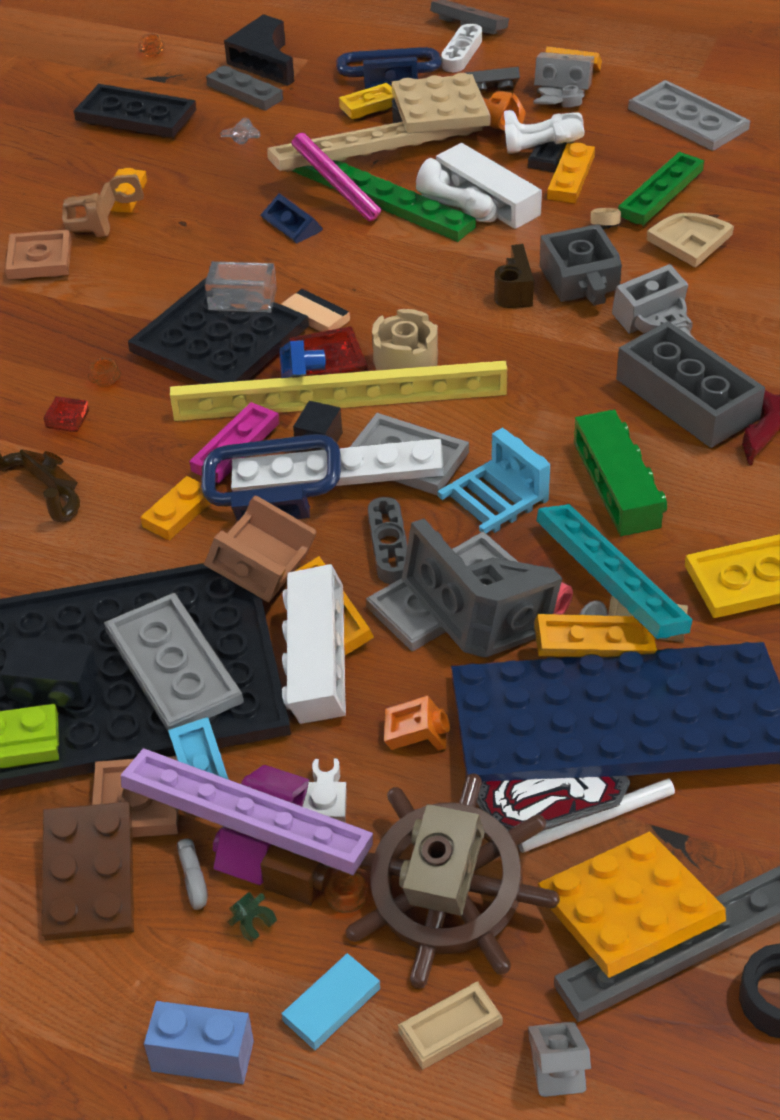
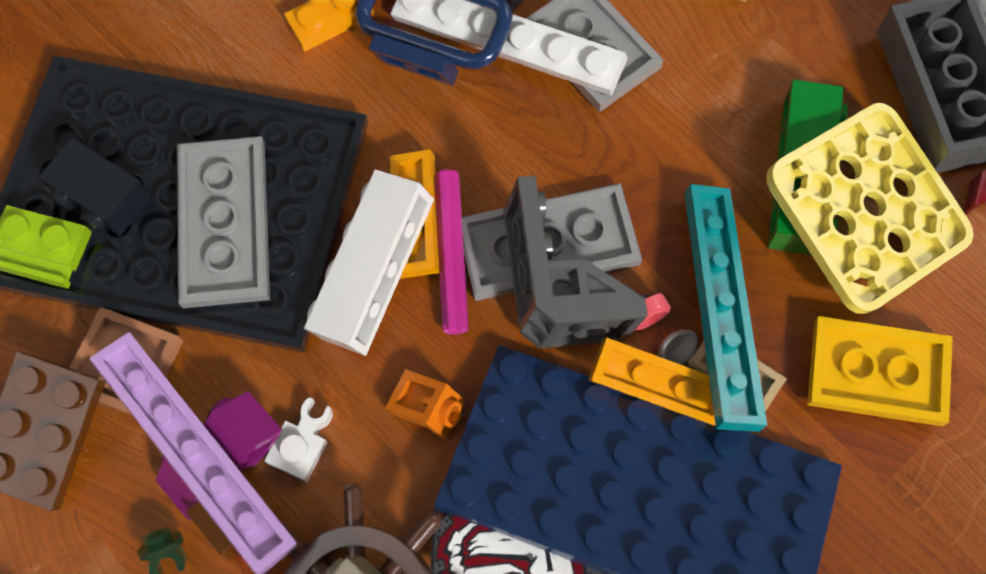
camera: 25 degrees right, 25 degrees up
medium azure plate [168,717,229,780] -> none
light grey piece [177,838,208,910] -> none
nougat panel [204,496,317,603] -> none
dark grey beam [368,497,407,584] -> none
medium azure plate [438,427,550,533] -> none
none -> dark pink axle [434,169,469,335]
none -> light yellow piece [766,103,973,314]

